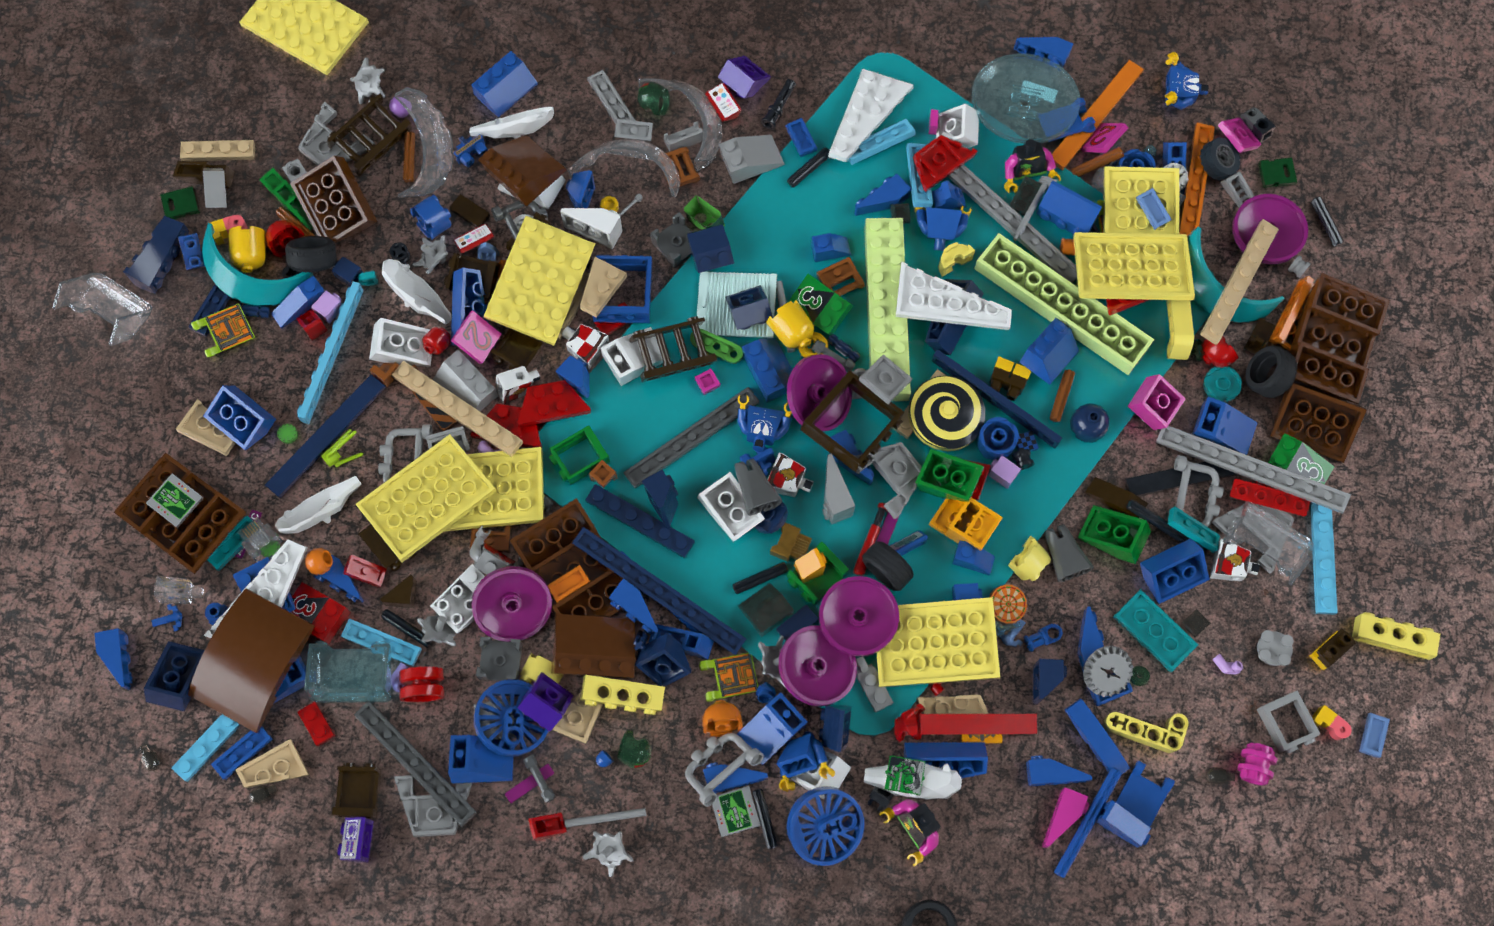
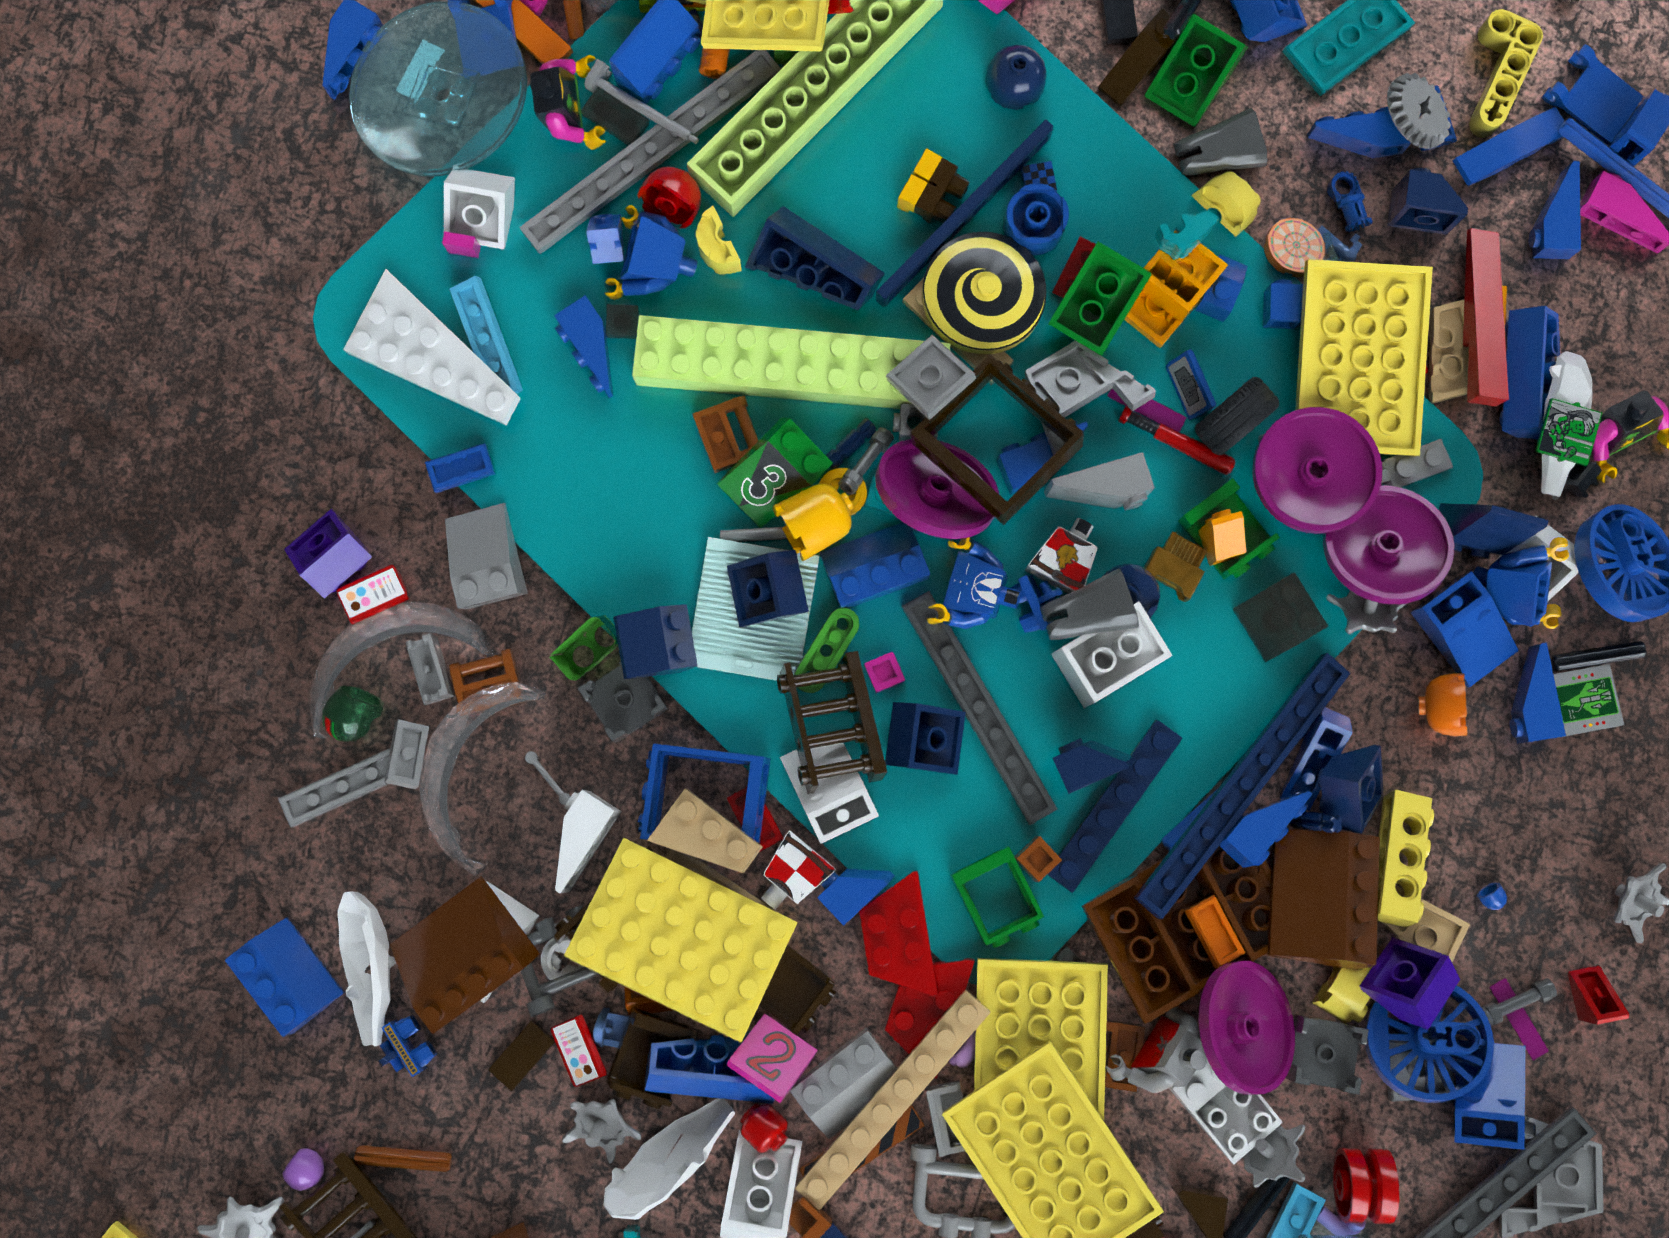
camera: 85 degrees left, 10 degrees up
black wheel [389,242,410,264] -> none
clear windscreen [395,87,454,198] -> none
blue brick [410,195,452,239] -> none
white torso [496,366,540,405] -> none
light grey bar [565,808,646,828] -> none
blue slope [566,170,595,208] -> none
yellow tile [600,196,619,212] -> none
clear green helmet [617,729,652,768] -> none
light grey bar [685,733,764,807] -> none
flag [699,653,758,702] -> none
black axle [733,562,788,594] -> none
blue plate [756,682,776,703] -> none
black pin [761,79,796,130] -> none
dark blue tile [776,604,819,641] -> none
black axle [787,147,830,188] -> none
blue slope [811,233,851,262] -> none
red helmet [894,703,925,742] -> none
white wing [896,262,1012,330] -> none
medium azure plate [906,143,933,208] -> none
red wing [913,135,978,192] -> none
lavender brick [988,456,1021,489] -> none
black wheel [1012,449,1035,470] -> none
blue slope [1019,318,1079,385] -> none
dark orange axle [1050,369,1075,422] -> none
clear green tile [1130,666,1150,686] -> none
none -> red cylinder [638,167,701,229]
none -> dark blue slope [885,702,966,775]
none -> teal hand [1154,210,1219,260]

